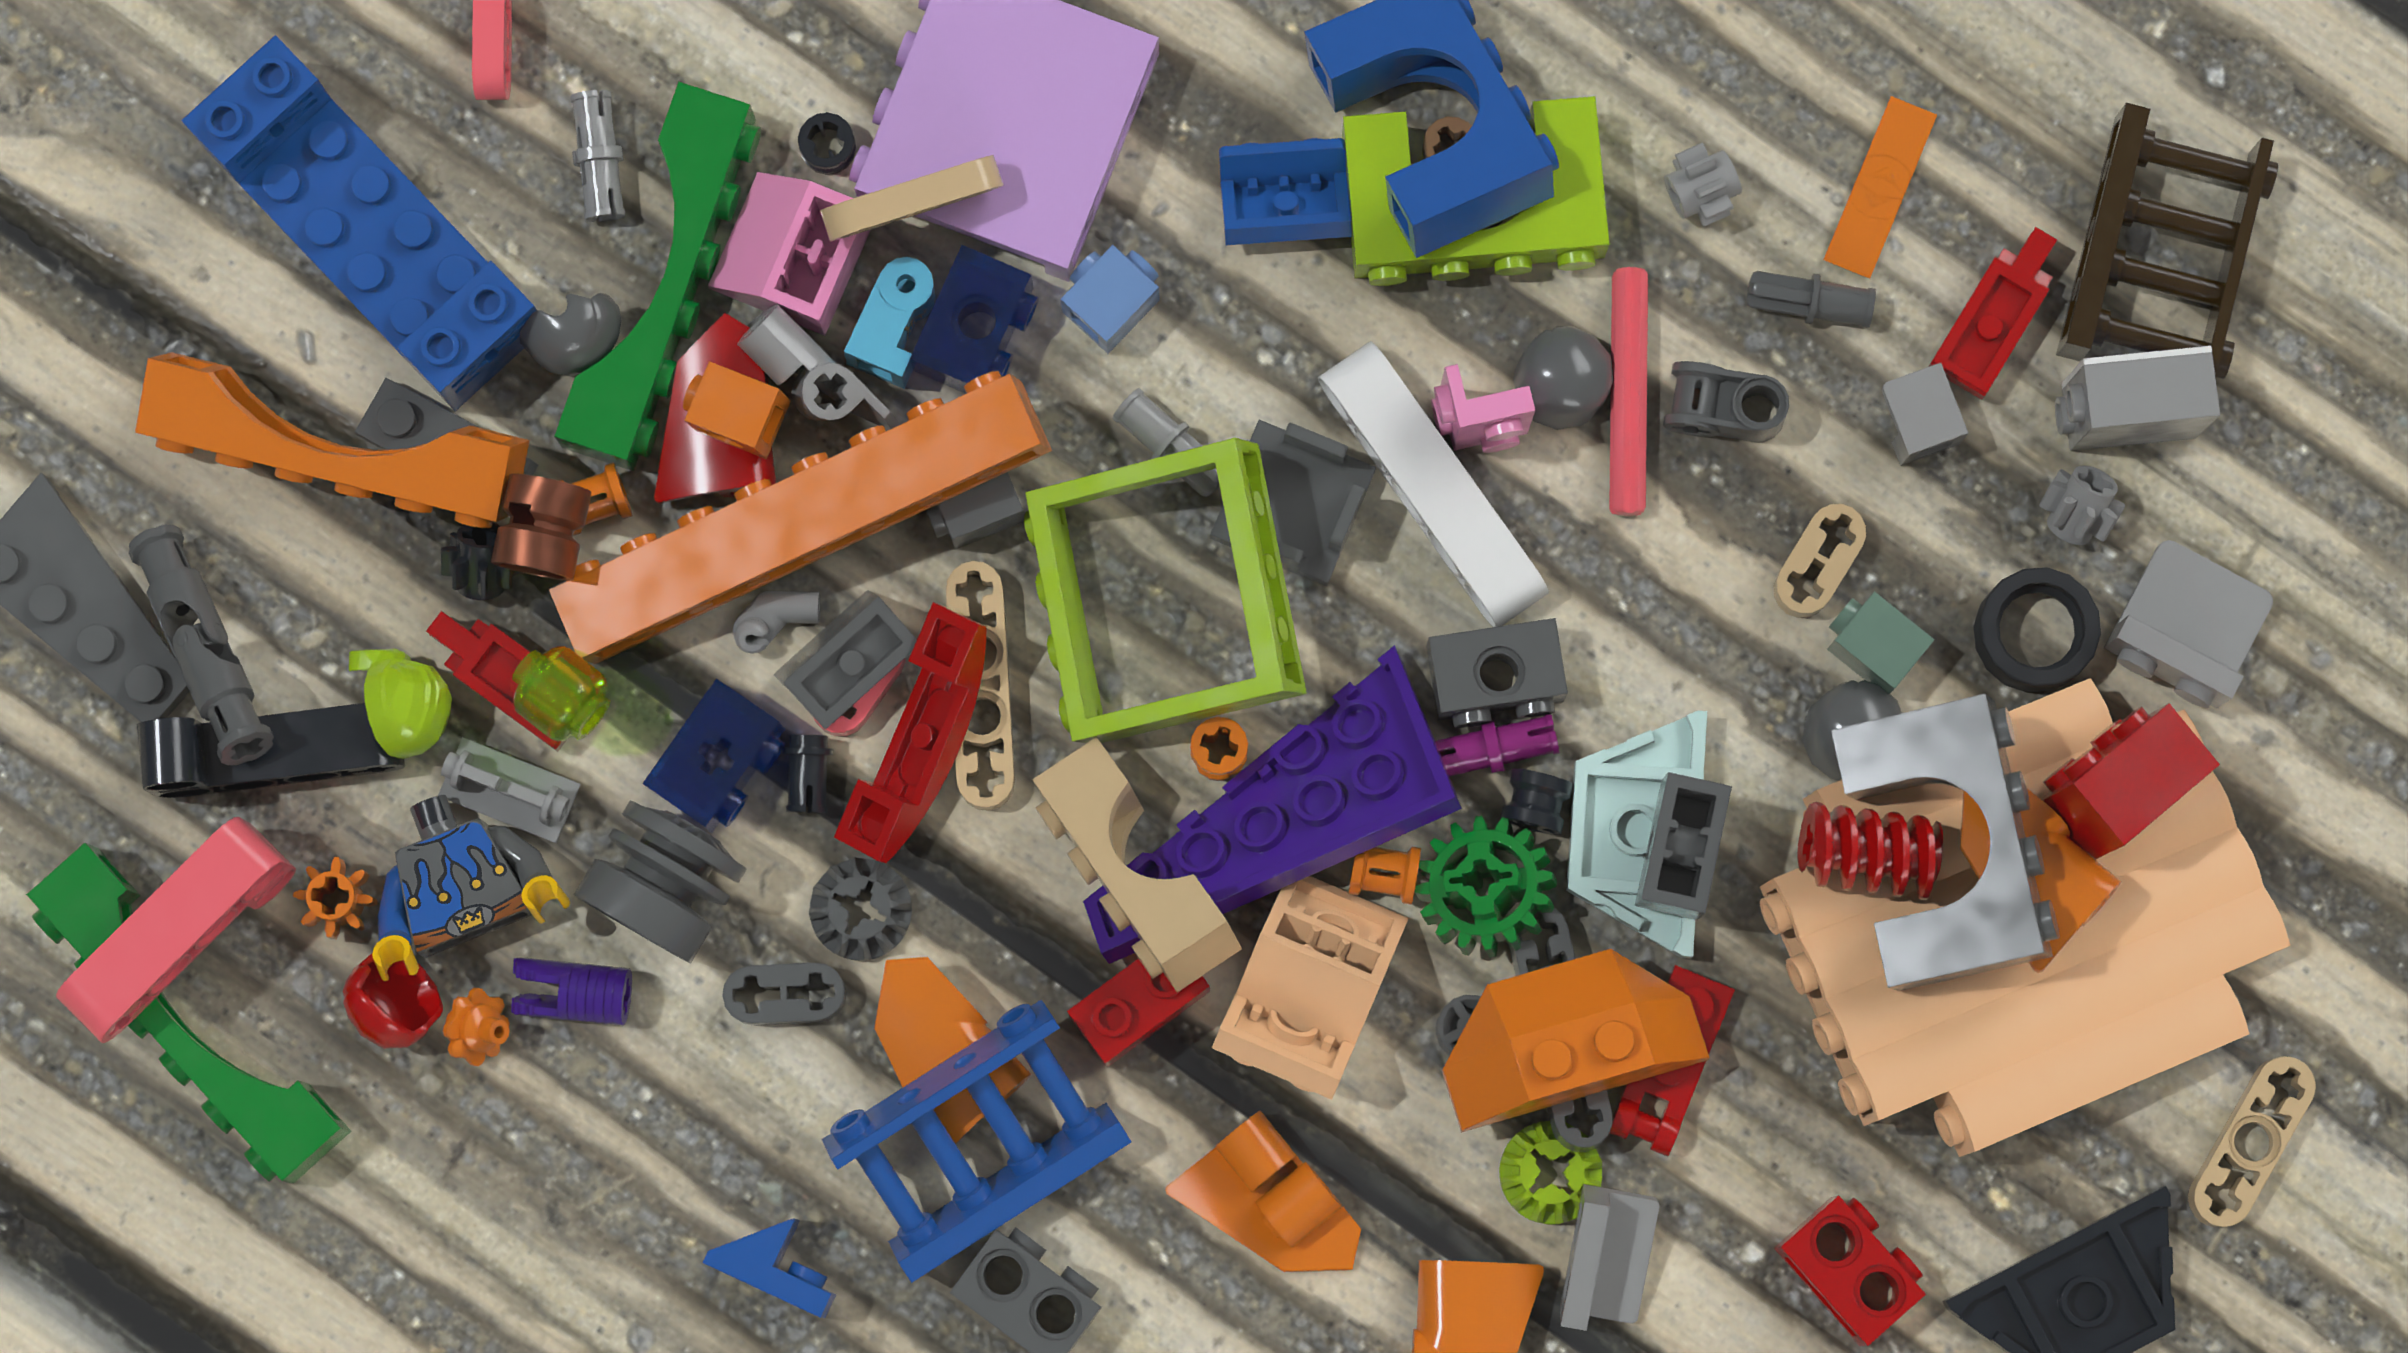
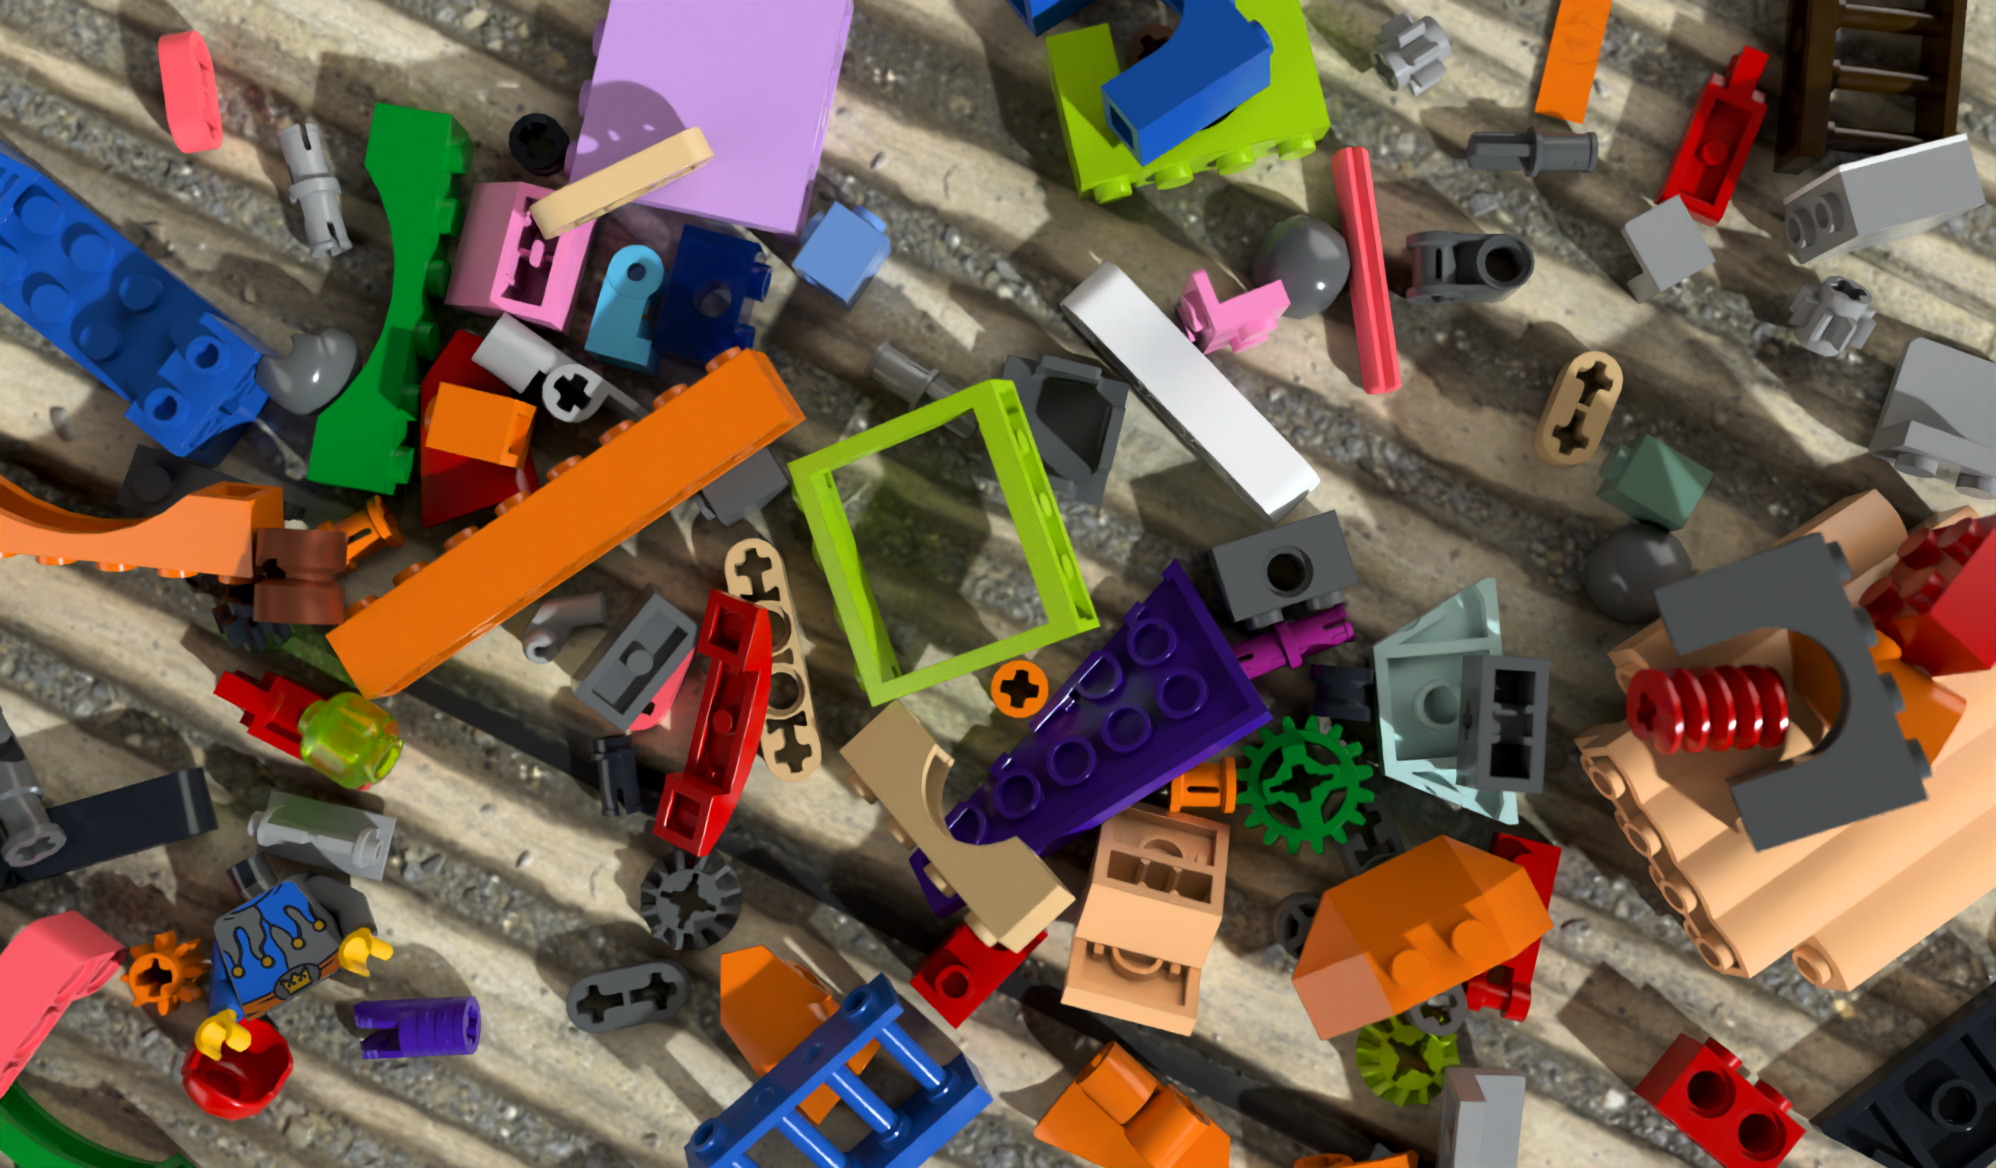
camera: 10 degrees left, 5 degrees up
lime piece [349,648,452,759] -> none
orange plant [442,987,510,1067] -> none
dark grey wheel [574,800,747,964] -> none
clear blue brick [642,678,785,834] -> none
blue bracket [1219,138,1352,246] -> none
black tyre [1973,567,2101,693] -> none

